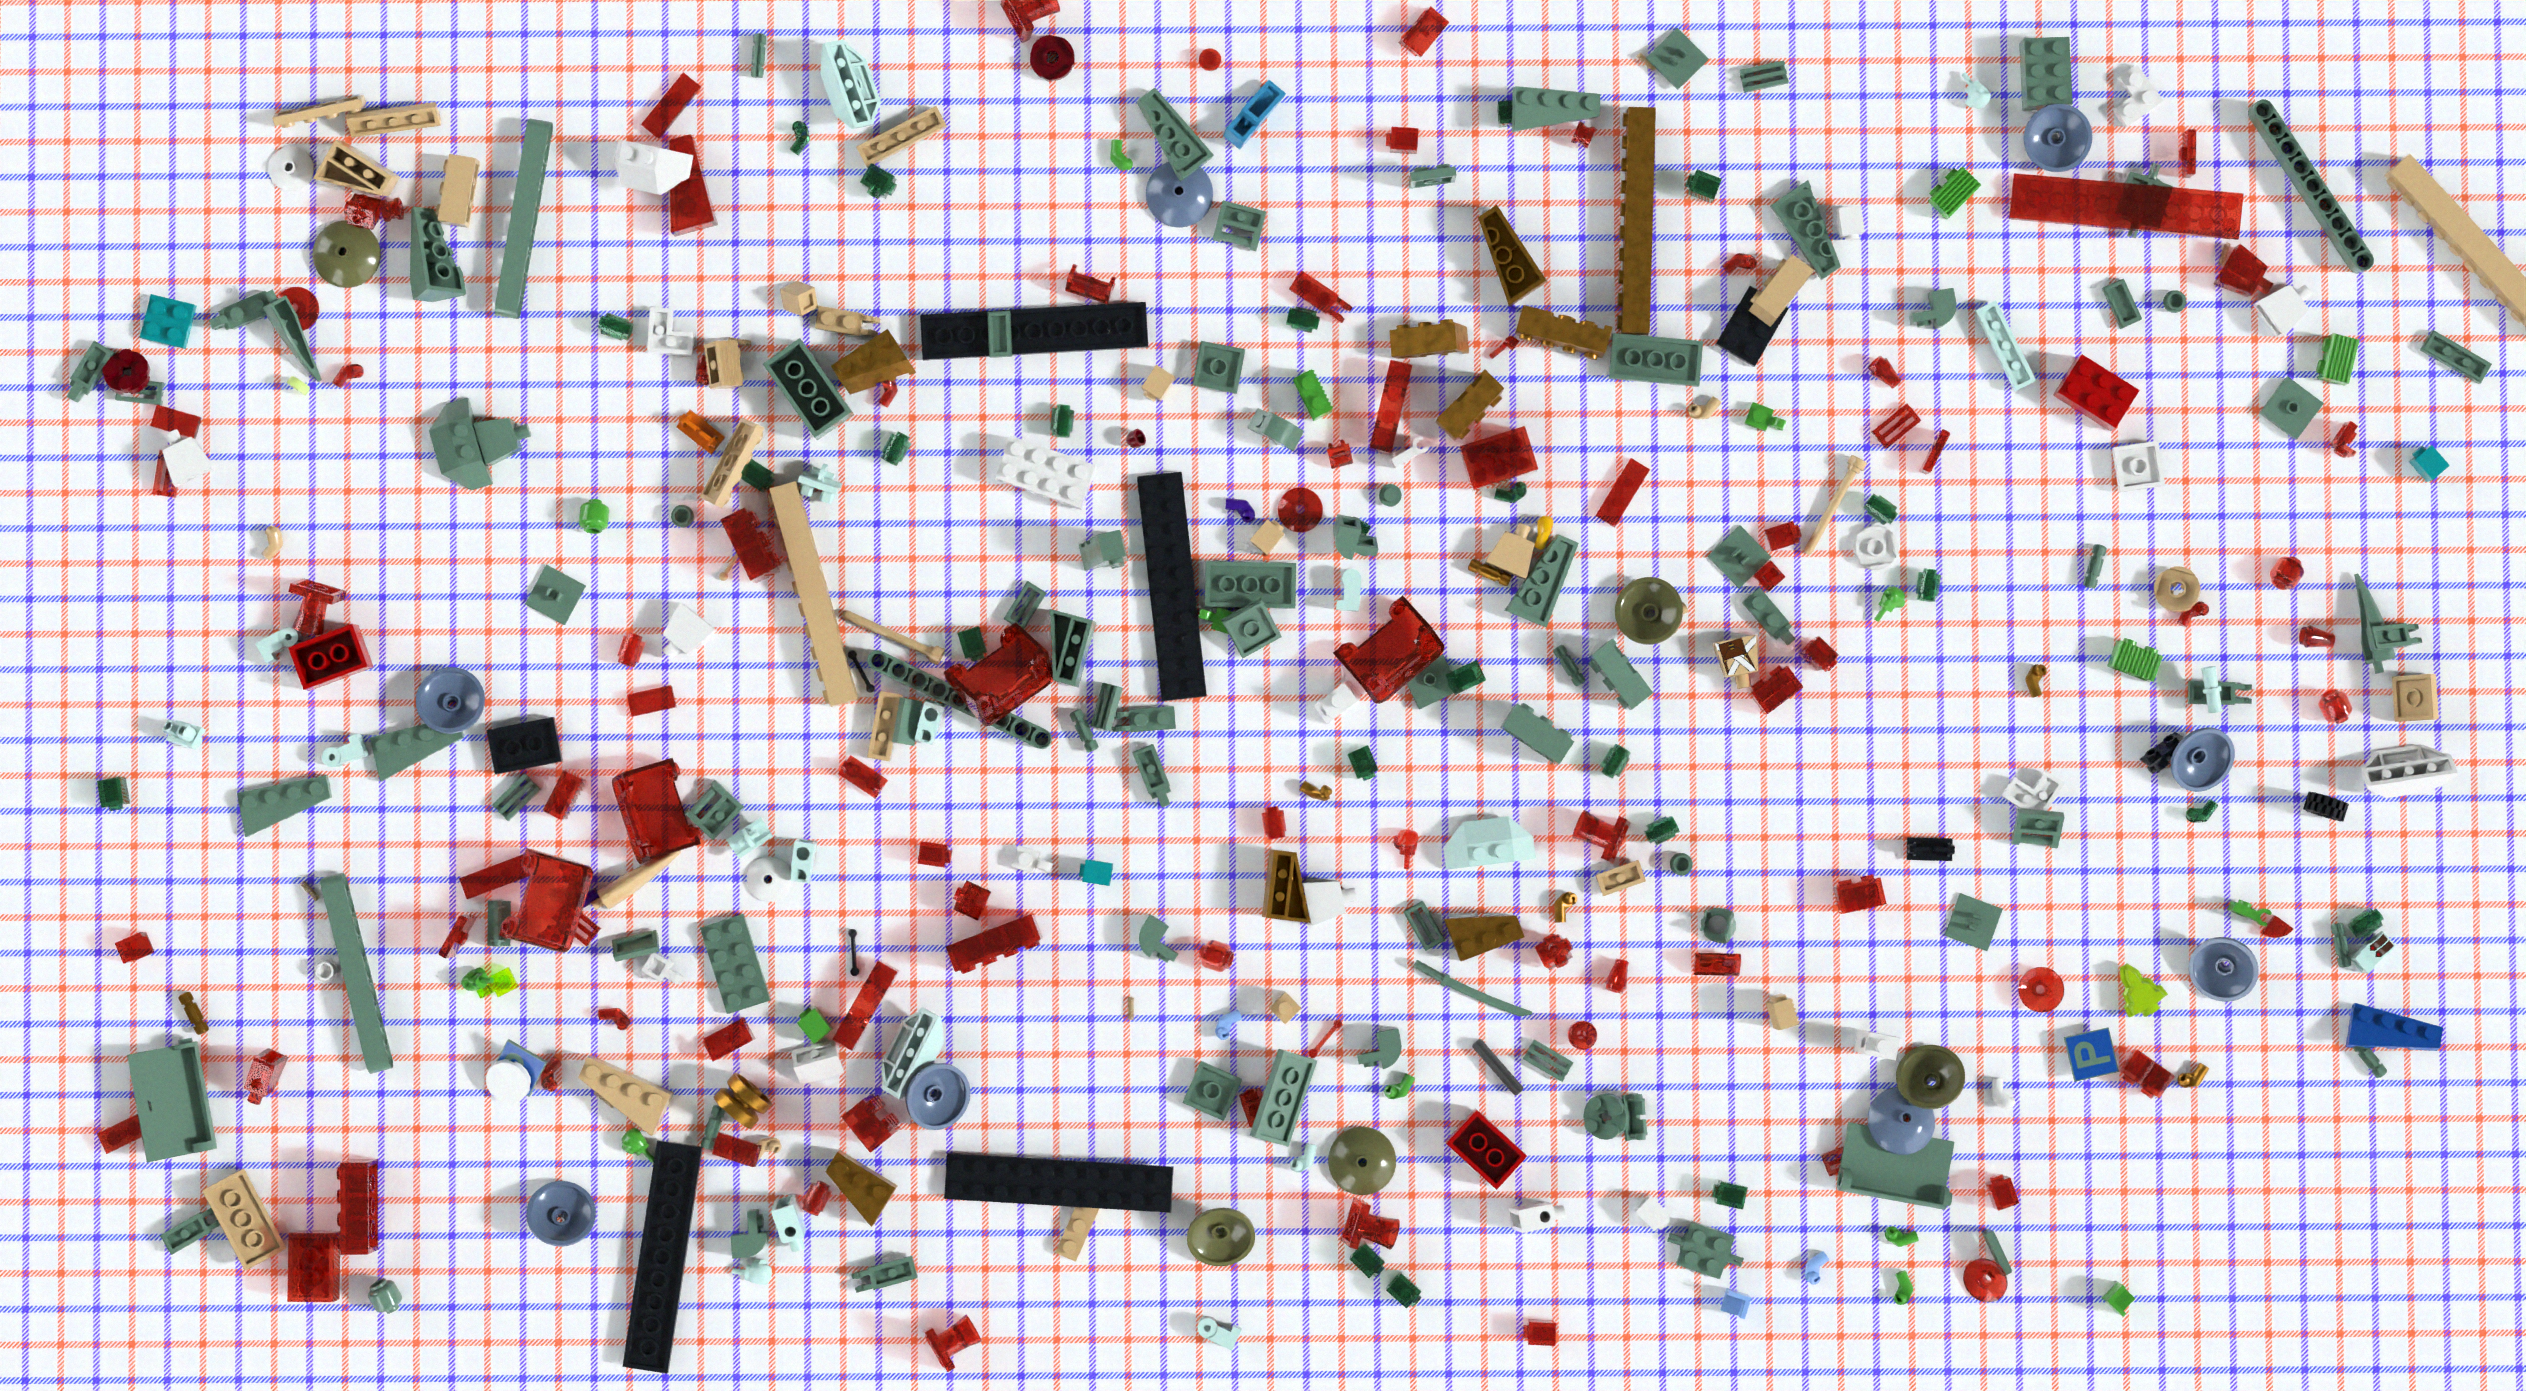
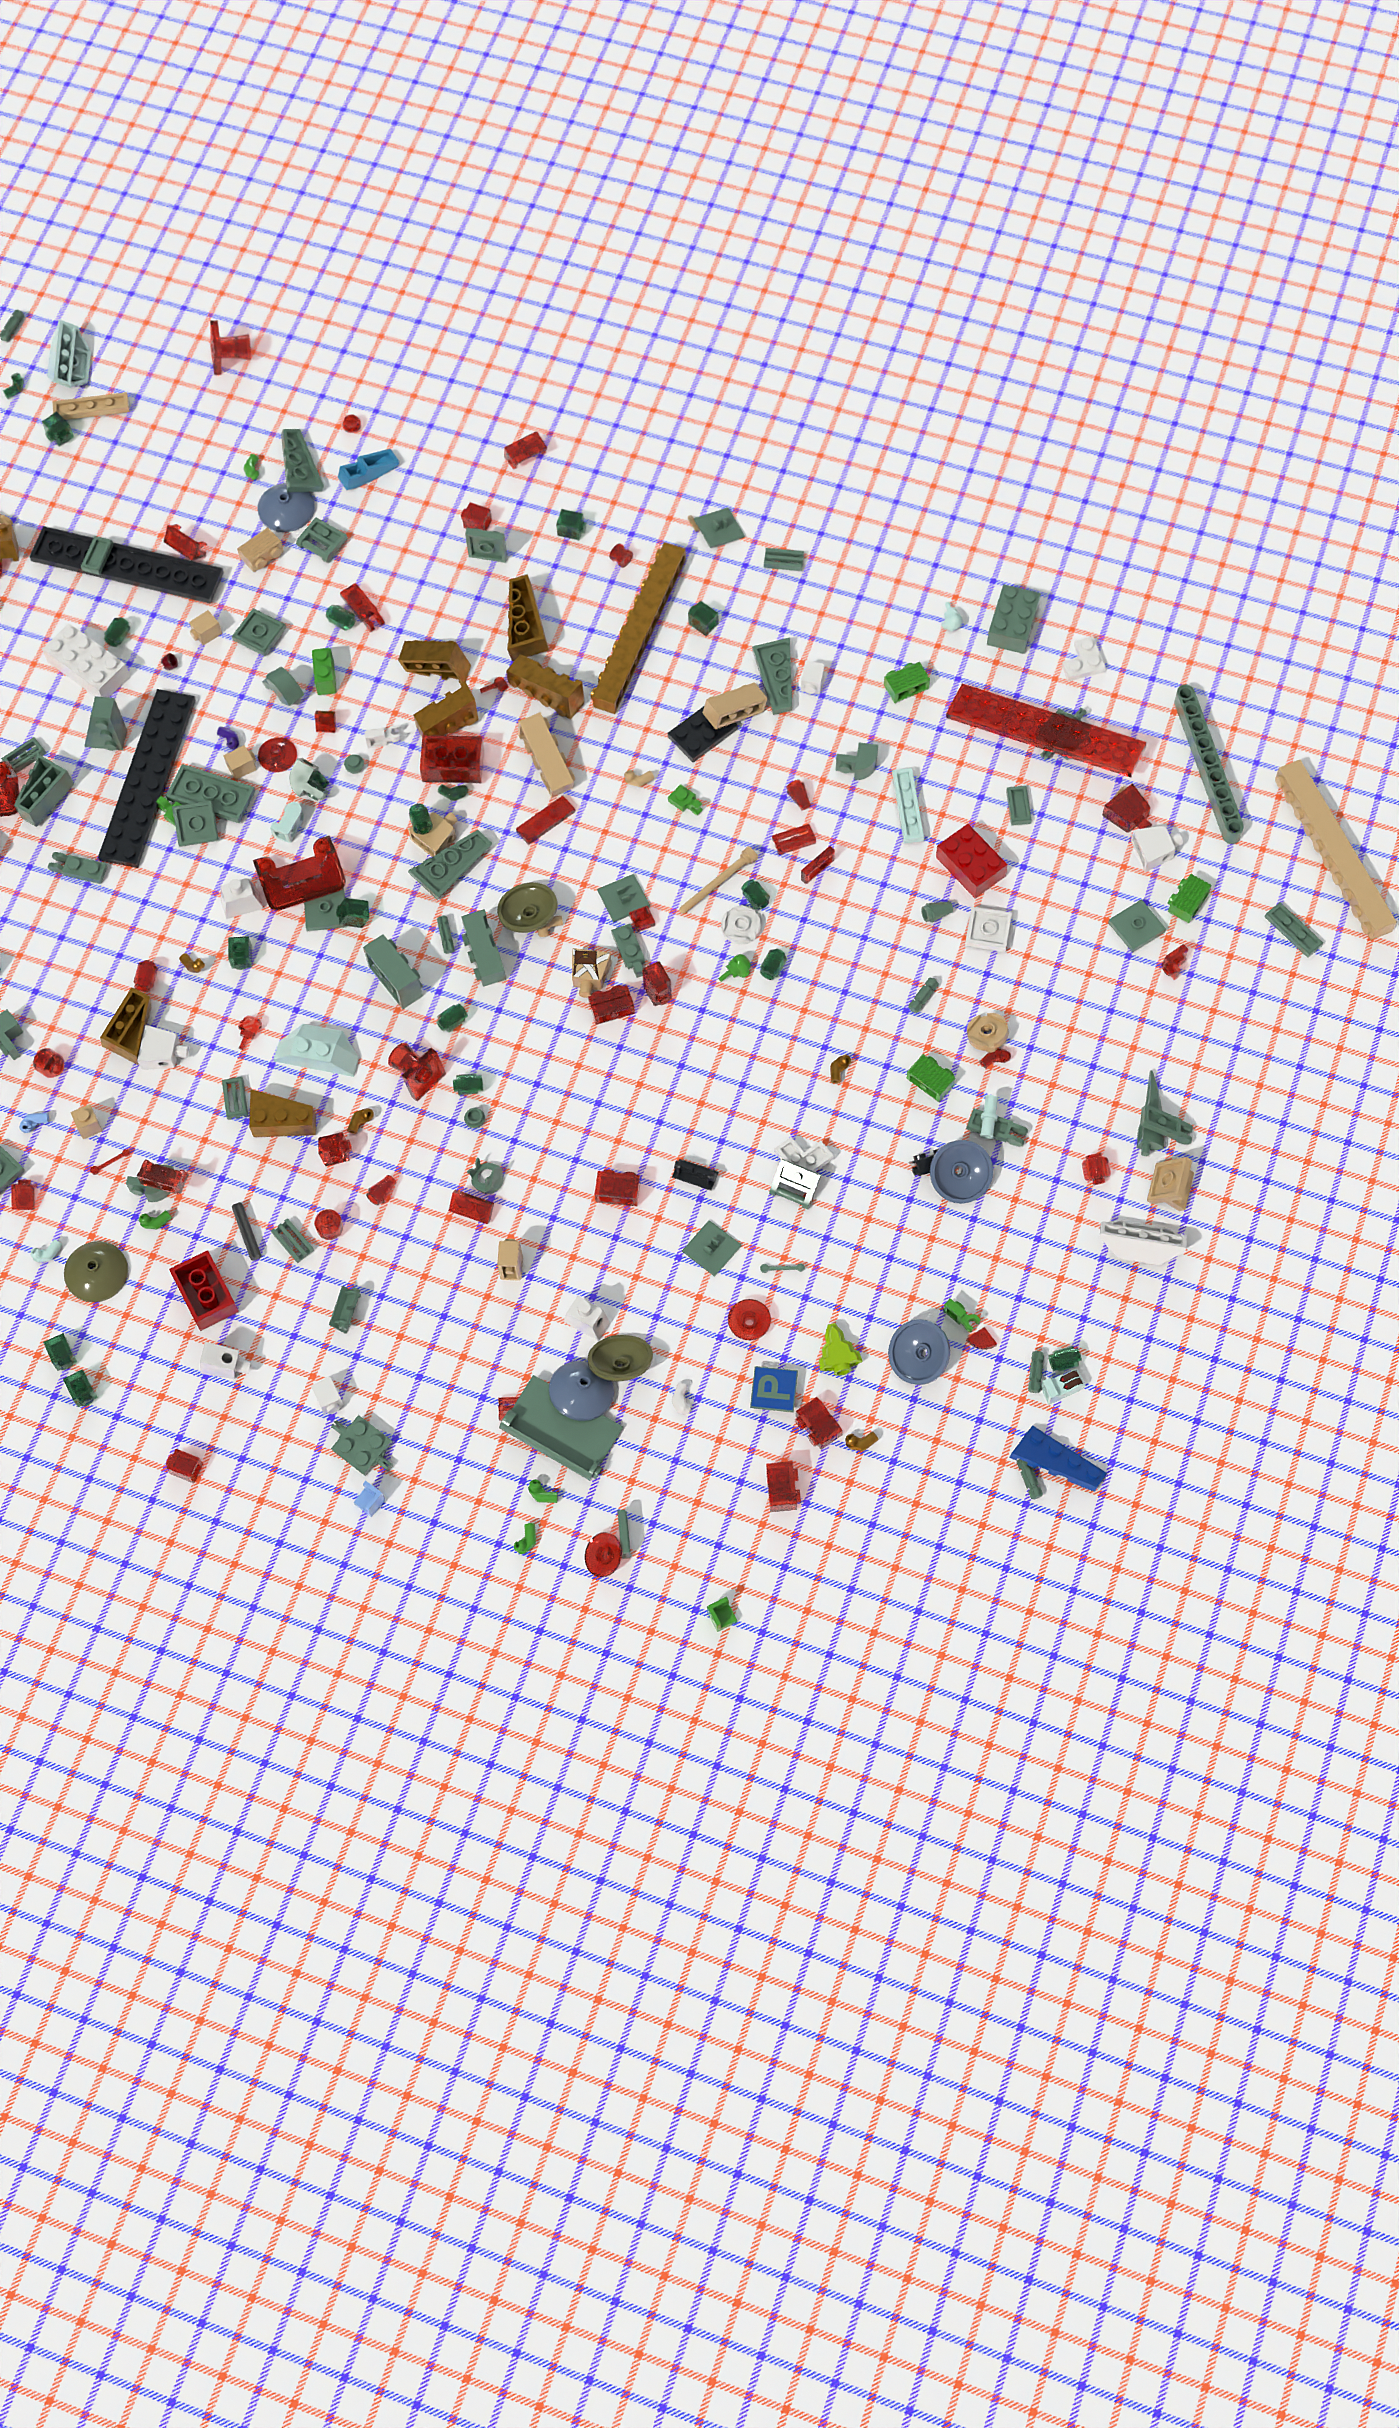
camera: 15 degrees right, 20 degrees down
dark red plate [1030,35,1075,82] -> none
sand green axle [1070,709,1099,753] -> none
sand green tile [1091,683,1123,731] -> none
sand green hinge [1132,744,1171,808] -> none
sand green plate [1250,1049,1318,1147] -> none
clear red plant [1340,1197,1400,1250] -> none
clear red arch [1369,360,1412,455] -> none
sand green sword [1413,960,1532,1017] -> none
pearl gold axle [1468,559,1512,586] -> none
sand green wing [1512,86,1600,133] -> none
yellow arm [1534,516,1554,550] -> none
sand green plate [1583,1093,1629,1140] -> none
tan plate [1595,860,1646,896] -> none
sand green plate [1608,333,1703,387] -> none
clear green brick [1711,1180,1748,1210] -> none
clear red arm [1722,253,1757,274] -> none
clear red bracket [1764,521,1802,552] -> none
light blue arm [1805,1251,1829,1285] -> none
clear red brick [1985,1174,2019,1211] -> none
sand blue dish [2023,104,2092,172] -> none
sand green plate [2163,290,2186,313] -> none
clear red plate [2179,129,2196,178] -> none
clear green arm [2186,799,2219,823] -> none
clear red head [2270,556,2304,590] -> none
clear red cone [2299,625,2335,648] -> none
black tyre [2303,791,2349,822] -> none
teal brick [2409,445,2450,482] -> none
none -> clear red hinge [137,1159,189,1195]
none -> tan brick [237,527,284,572]
none -> clear green brick [408,803,433,835]
none -> tan wedge [518,712,575,798]
none -> sand green hinge [760,1263,805,1273]
none -> clear red brick [766,1461,801,1512]
none -> sand green cone [921,901,953,923]

